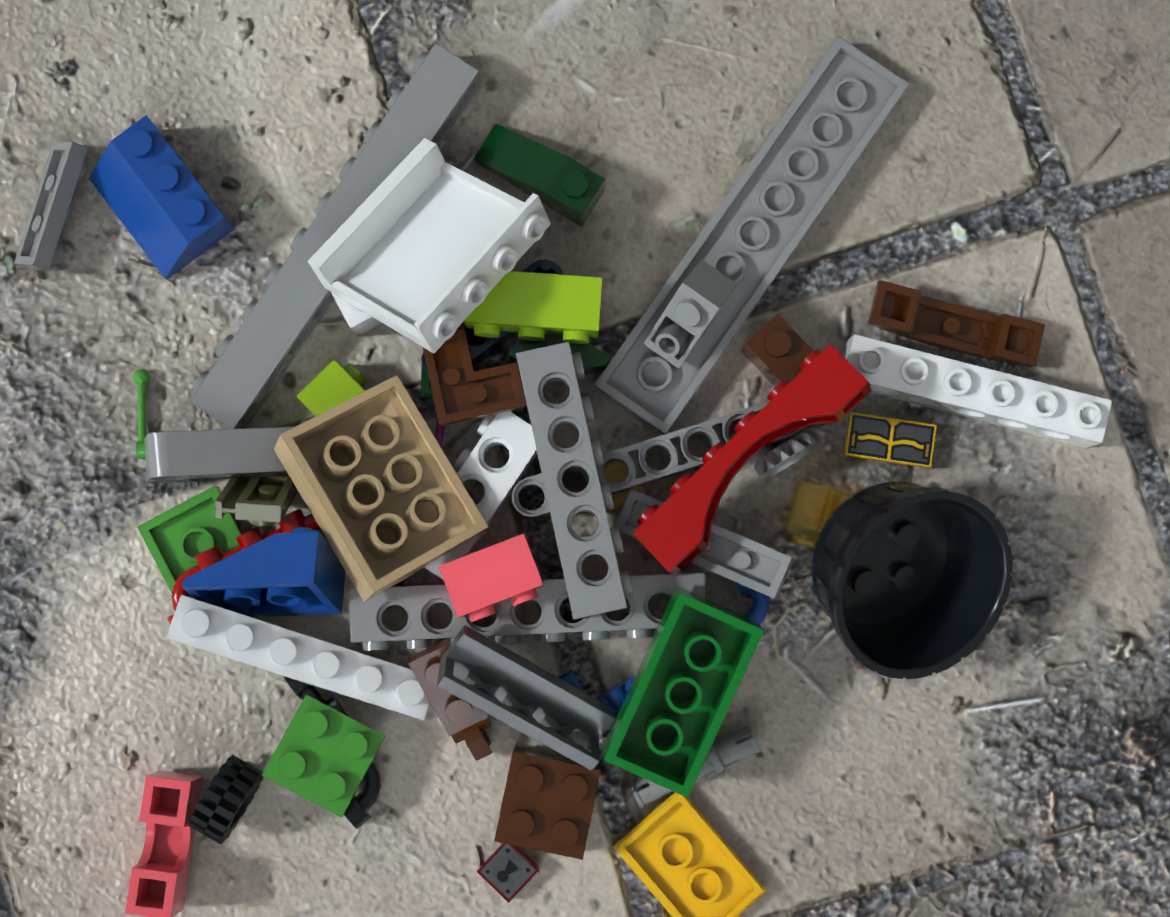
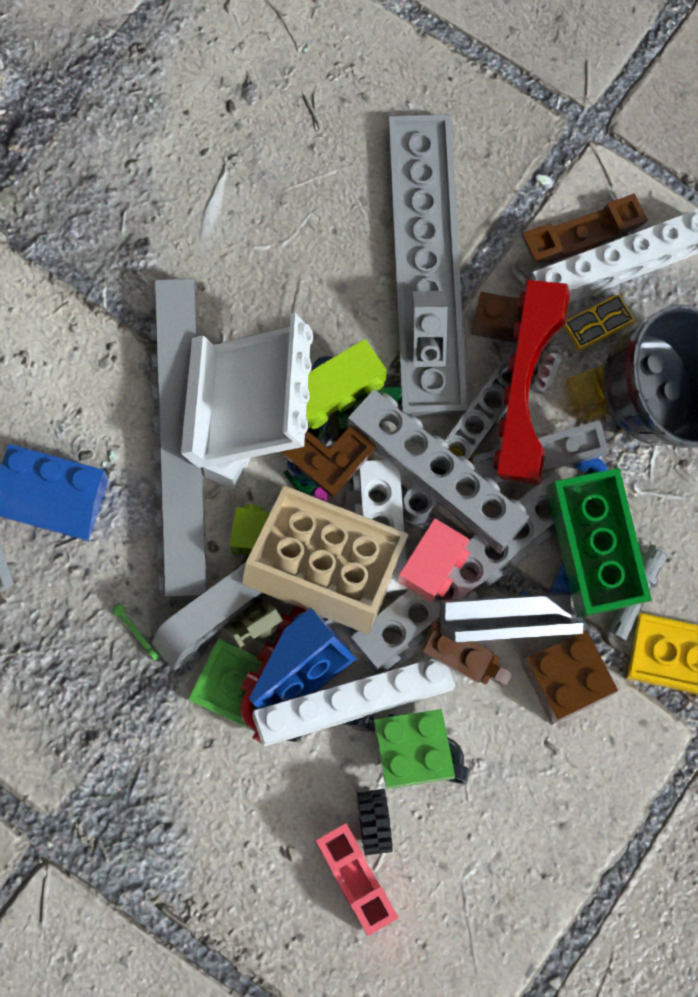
camera: 40 degrees left, 10 degrees down
dark green slope [473,124,605,227] -> none
tile [477,843,540,903] -> none

